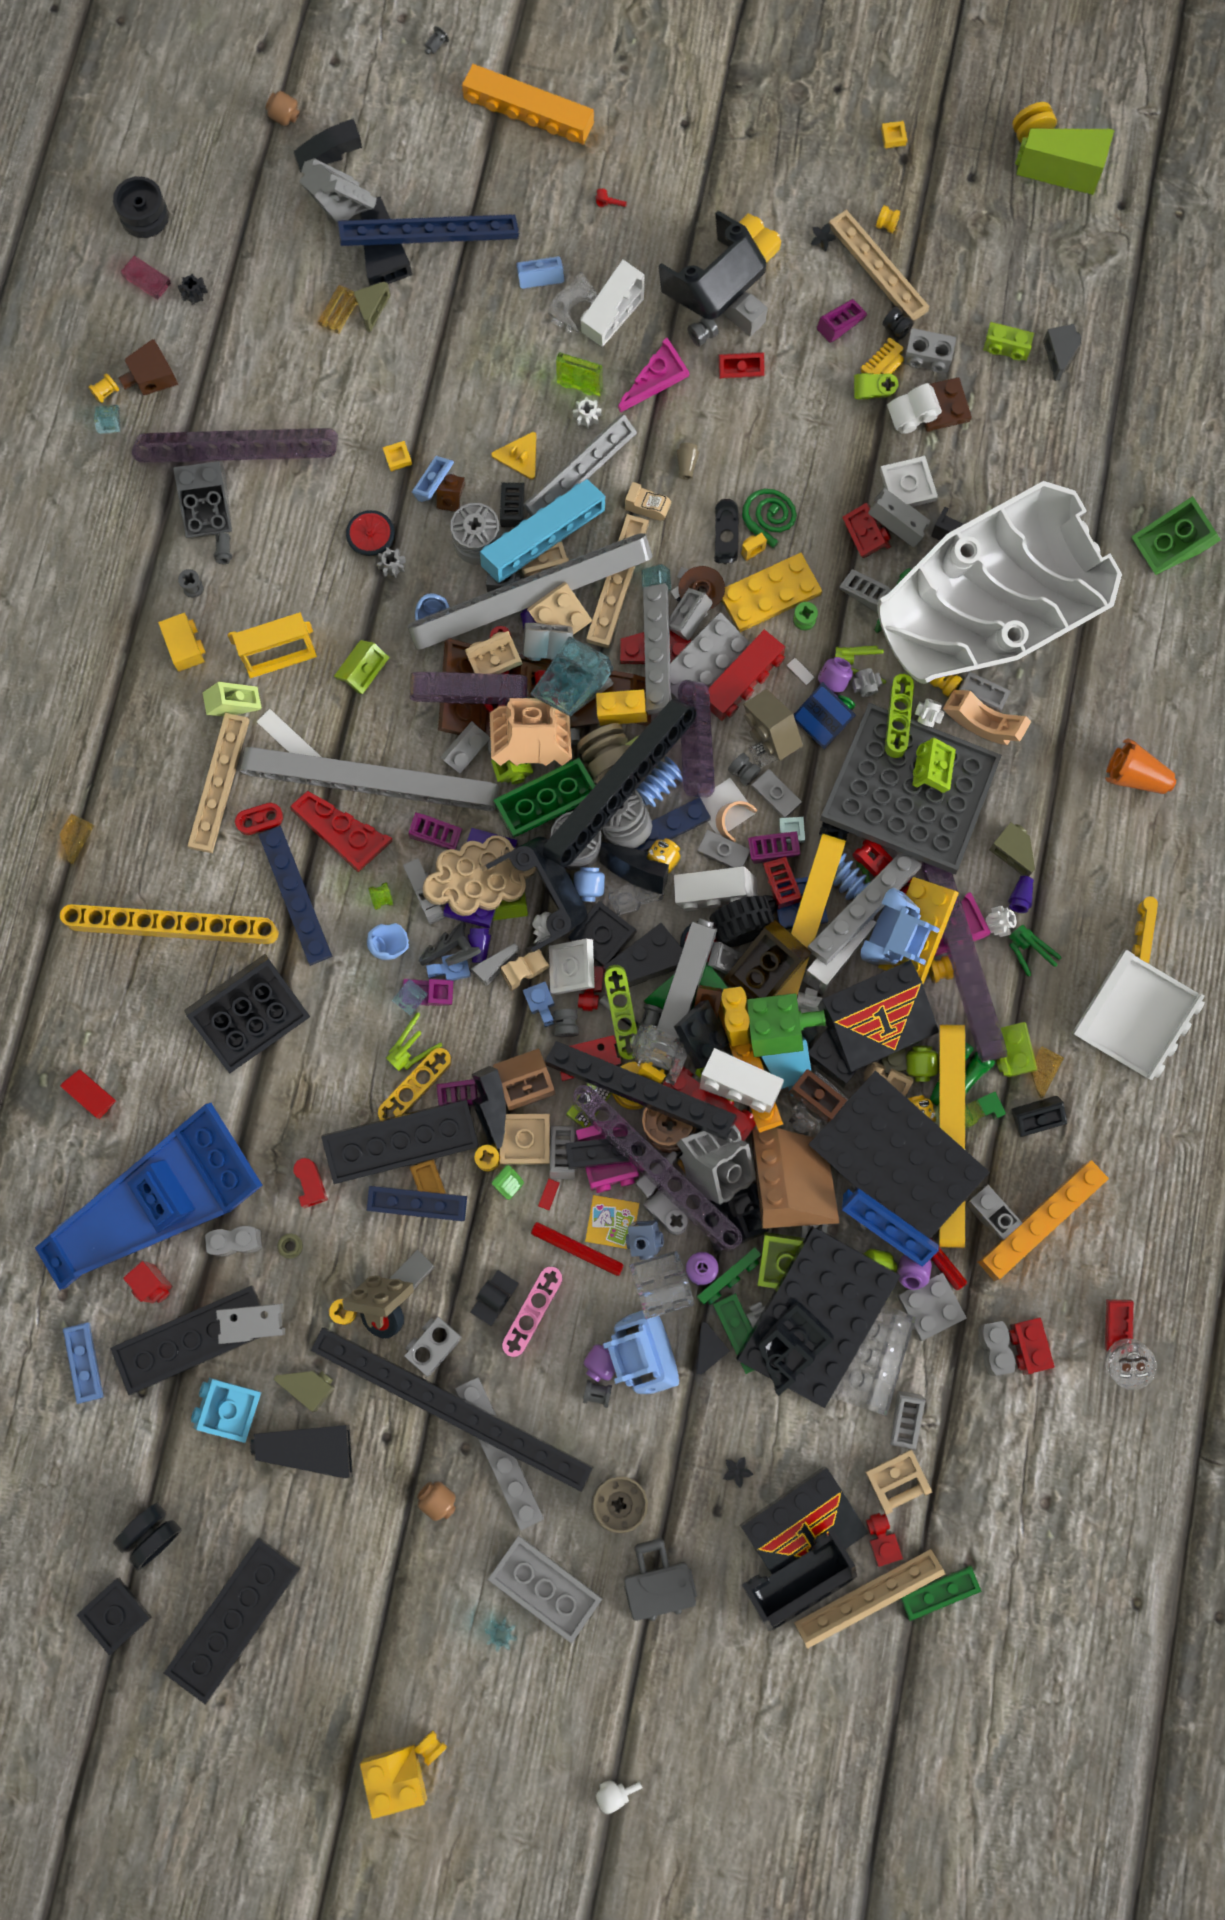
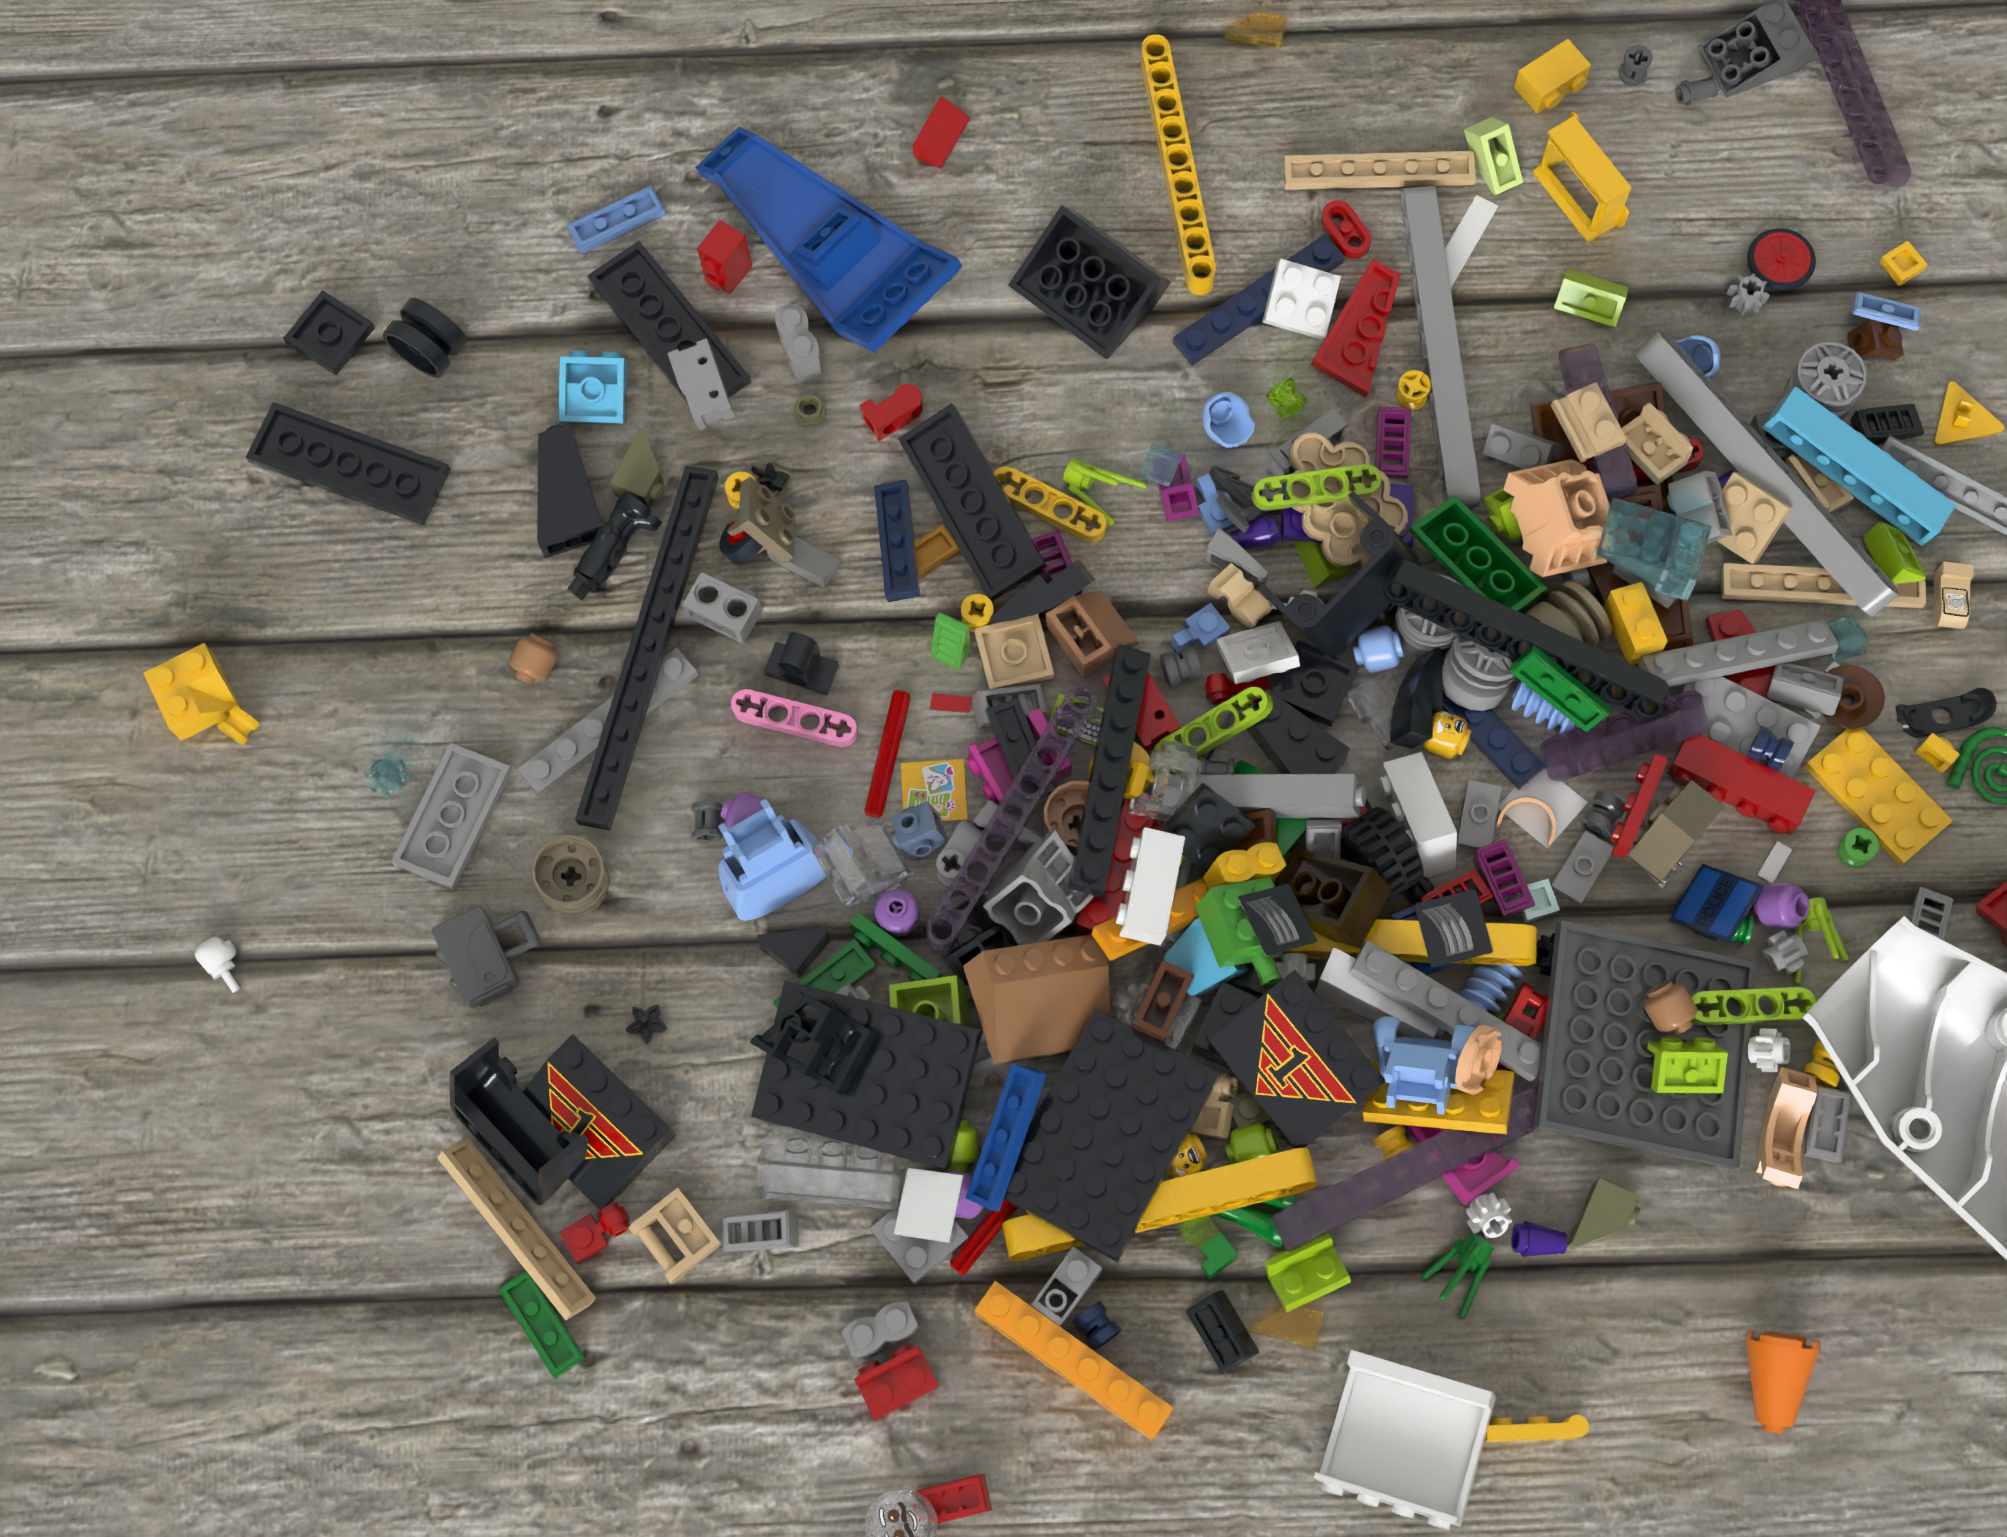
camera: 80 degrees right, 5 degrees down
none -> black piece [567,492,662,601]
none -> black plant [751,463,790,492]
none -> white sticker [894,1168,963,1243]
none -> dark blue wheel [1072,1301,1122,1351]
none -> black sticker [1238,884,1317,956]
none -> lime beam [1251,464,1382,511]
none -> white plate [1262,258,1341,340]
none -> yellow wheel [1396,370,1431,411]
none -> black sticker [1415,889,1493,967]
none -> light nougat tile [1455,1024,1502,1095]
none -> green tile [1509,645,1611,733]
none -> tan plate [1551,382,1627,463]
none -> red wing [1610,754,1668,859]
none -> medium nougat head [1644,980,1698,1035]
none -> dark blue wheel [1747,726,1794,772]
none -> lime slope [1863,522,1926,584]

